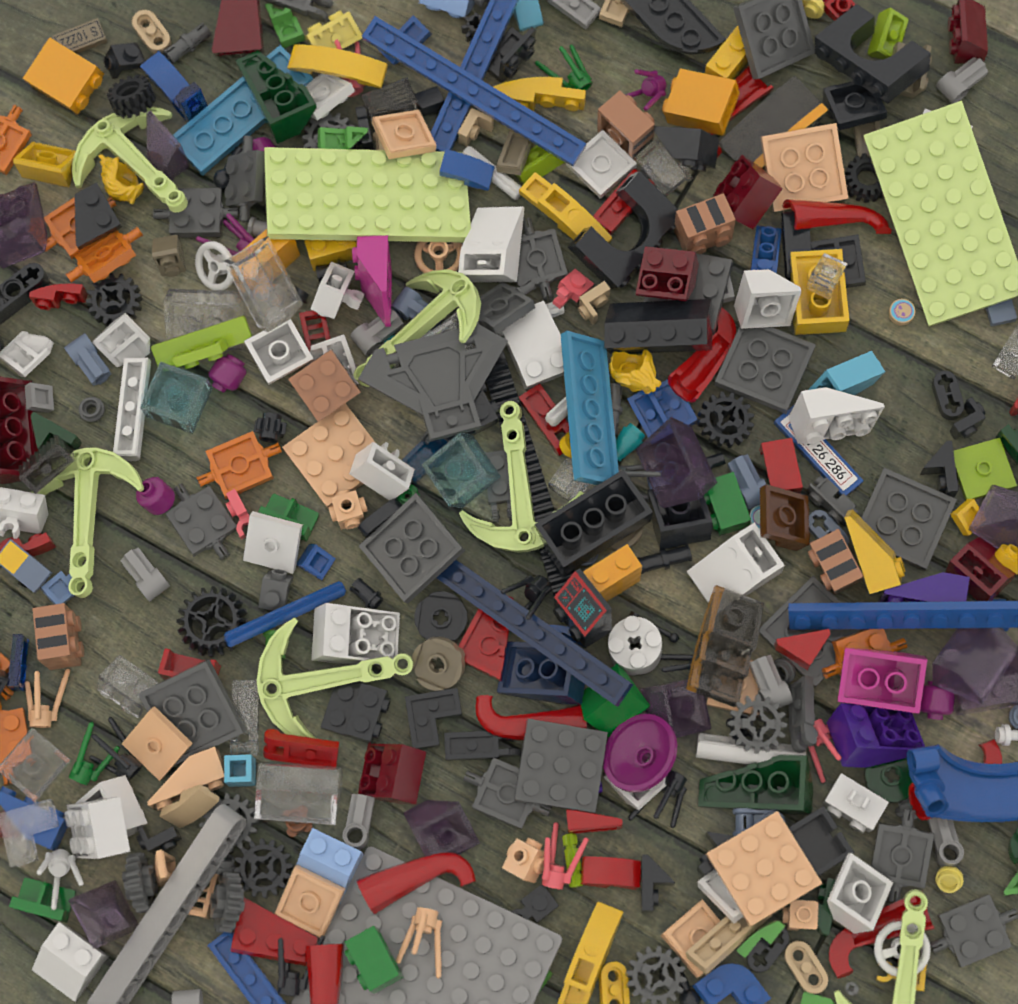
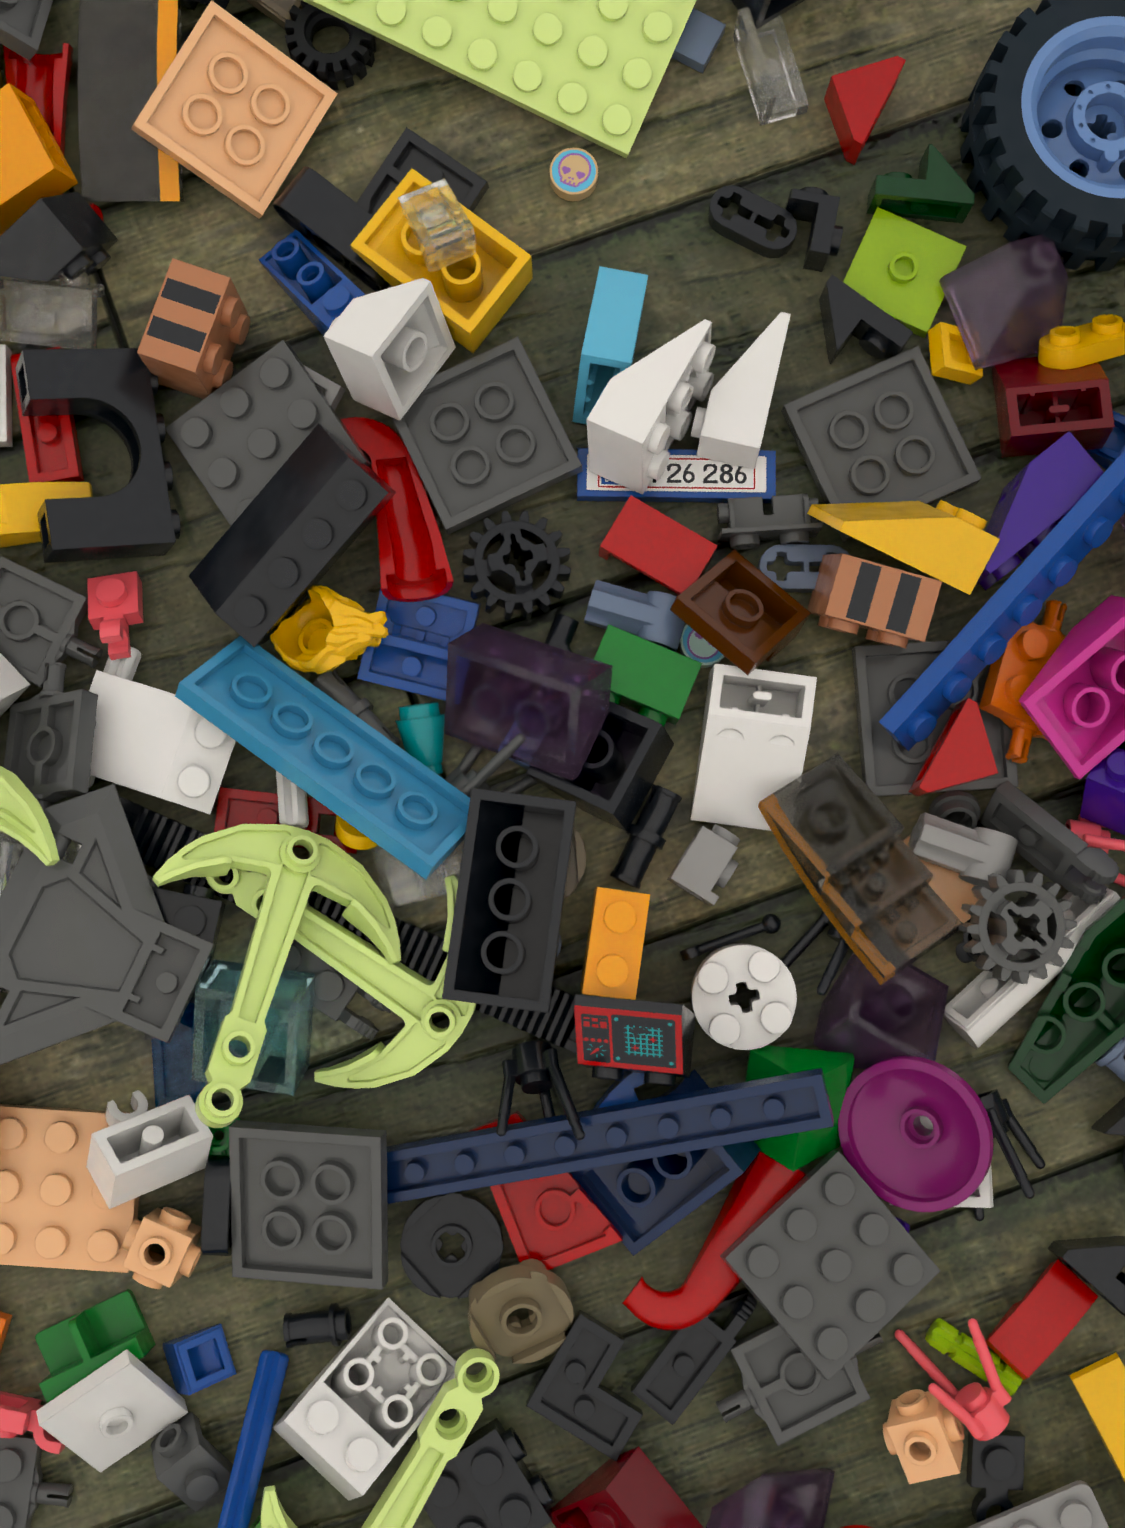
camera: 60 degrees left, 10 degrees up
red slope [566,809,623,834] -> none
tan bracket [578,281,610,325] -> none
dark red slope [635,246,699,301] -> none
dark red slope [713,154,783,229] -> none
red animal [782,199,892,234] -> none
none -> yellowish green piece [152,824,401,1128]
none -> light grey brick [667,824,740,906]
none -> white slope [691,312,791,469]

